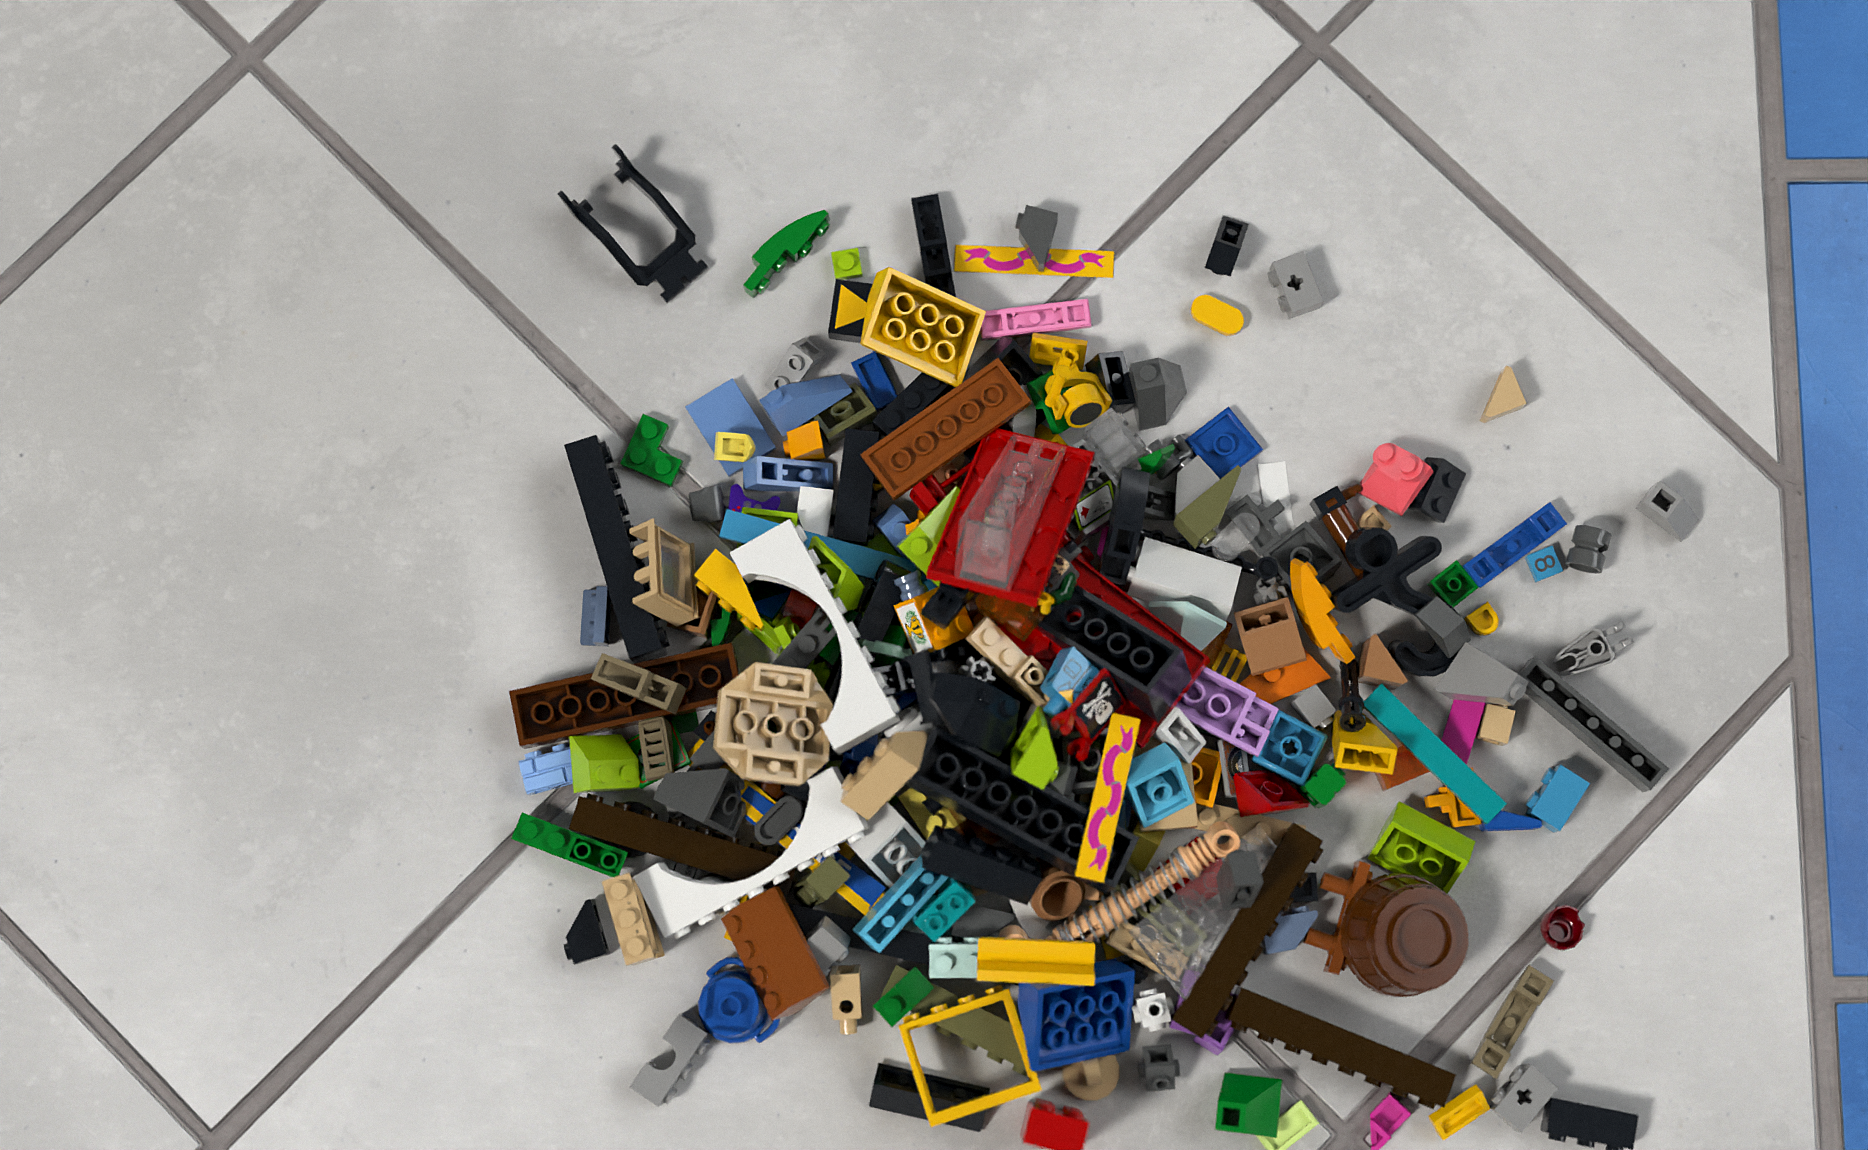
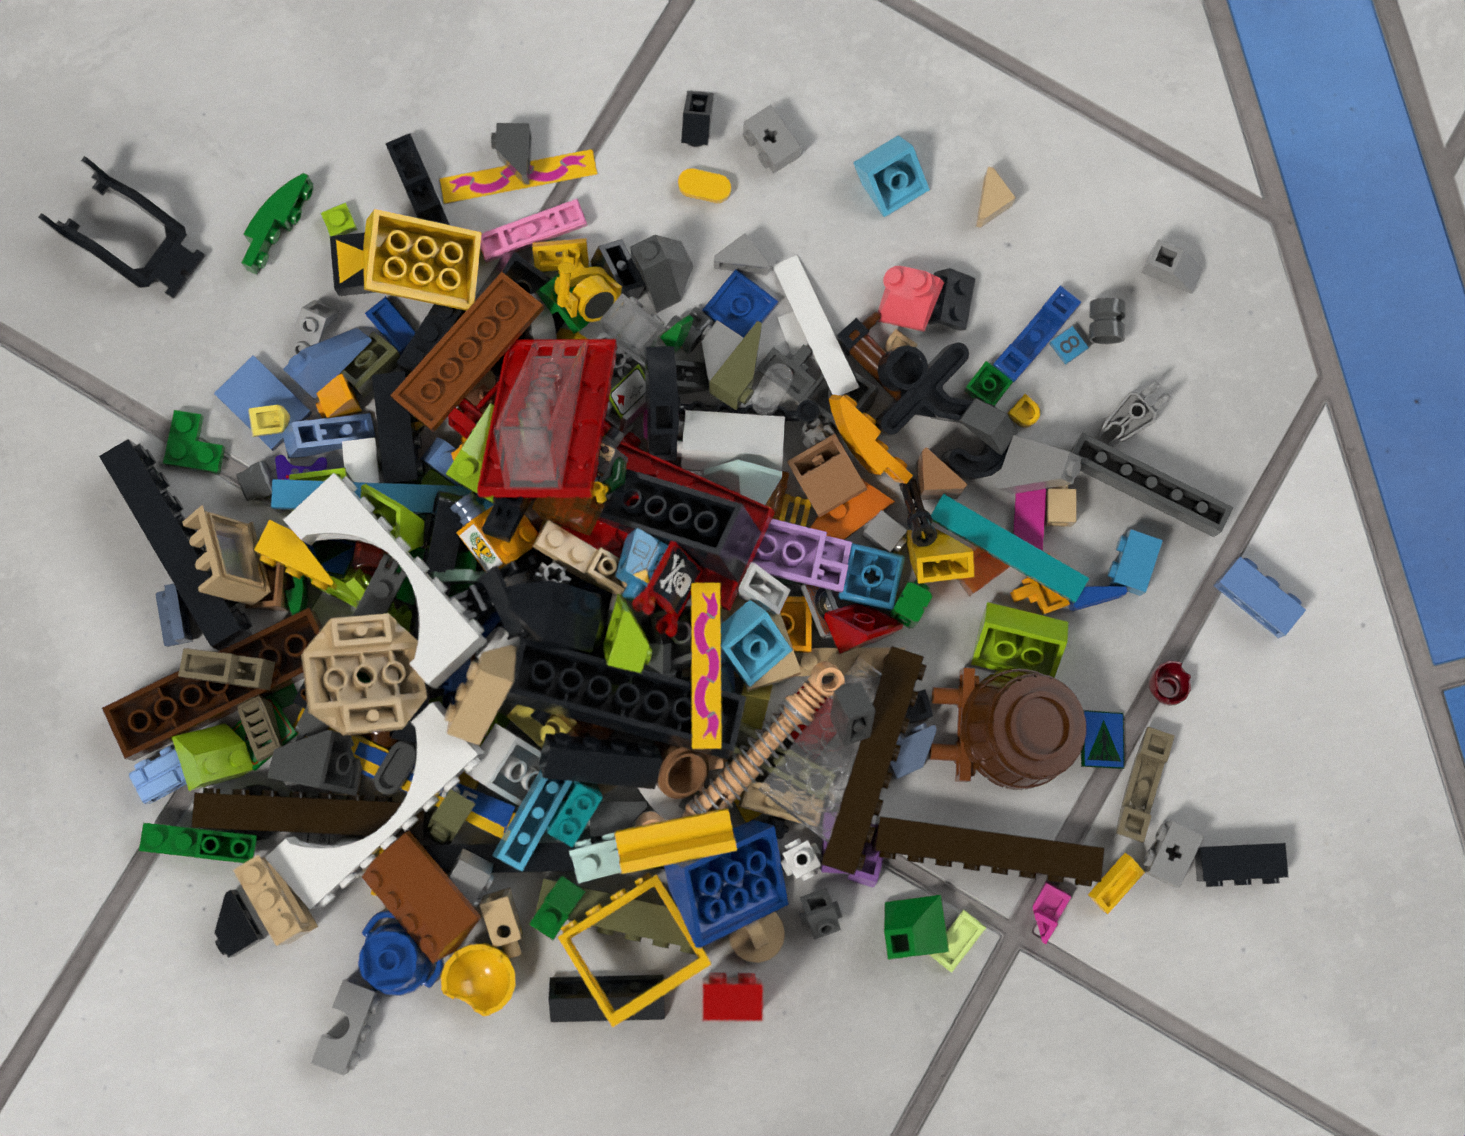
camera: 20 degrees left, 0 degrees up
none -> yellow cylinder [441,943,516,1016]
none -> light grey slope [714,233,769,275]
none -> white sticker [772,255,860,395]
none -> medium azure slope [853,135,930,217]
none -> piece [1081,710,1125,769]
none -> medium blue brick [1213,557,1306,638]

